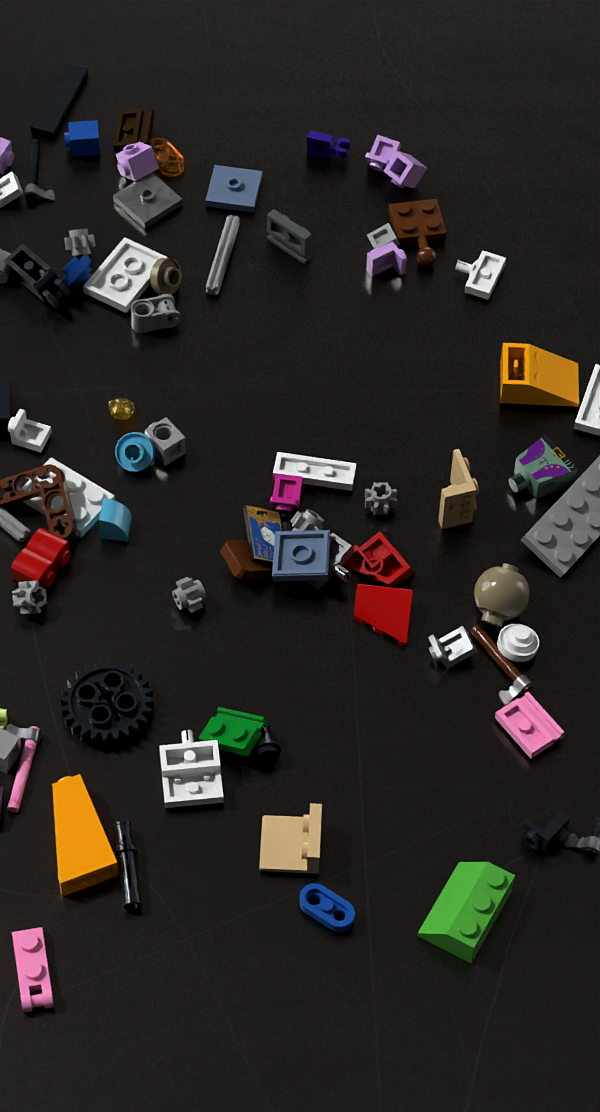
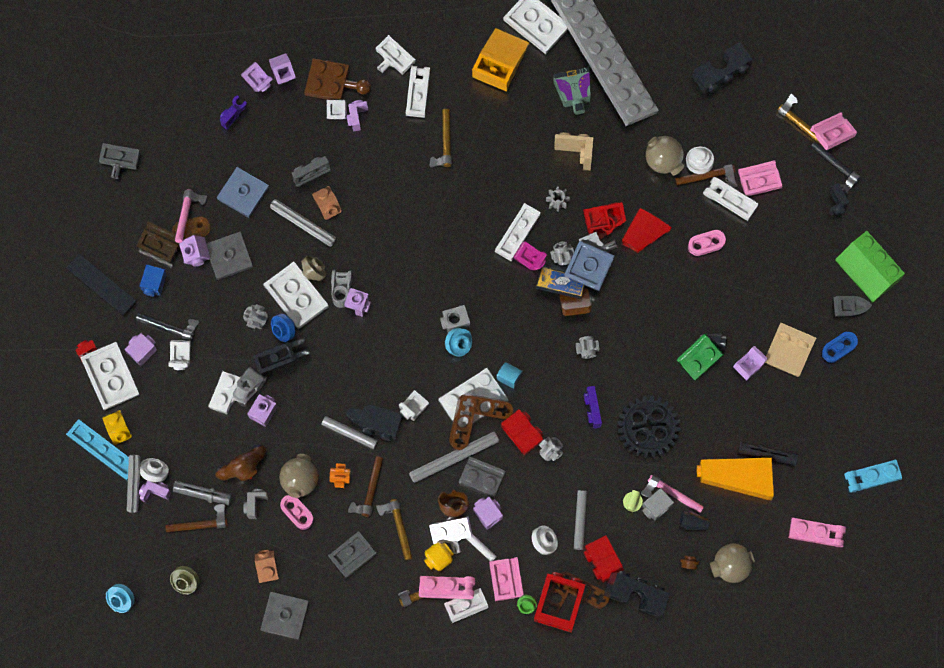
camera: 65 degrees left, 20 degrees up
clear yellow plate [108,398,135,419] -> none
white plate [159,730,224,808] -> none
light grey bracket [428,626,477,668] -> none
none -> dark grey plate [99,143,141,179]
none -> bright pink piece [175,189,207,243]
none -> nougat bracket [312,186,342,220]
none -> lavender bracket [344,288,371,317]
none -> white plate [406,66,430,118]
none -> pearl gold piece [430,109,452,168]
none -> dark purple plate [584,386,602,428]
none -> bright pink plate [688,230,726,256]
none -> white plate [703,177,758,221]
none -> lavender bracket [733,346,767,380]
none -> dark grey plate [833,296,872,316]
none -> medium azure plate [844,460,902,493]

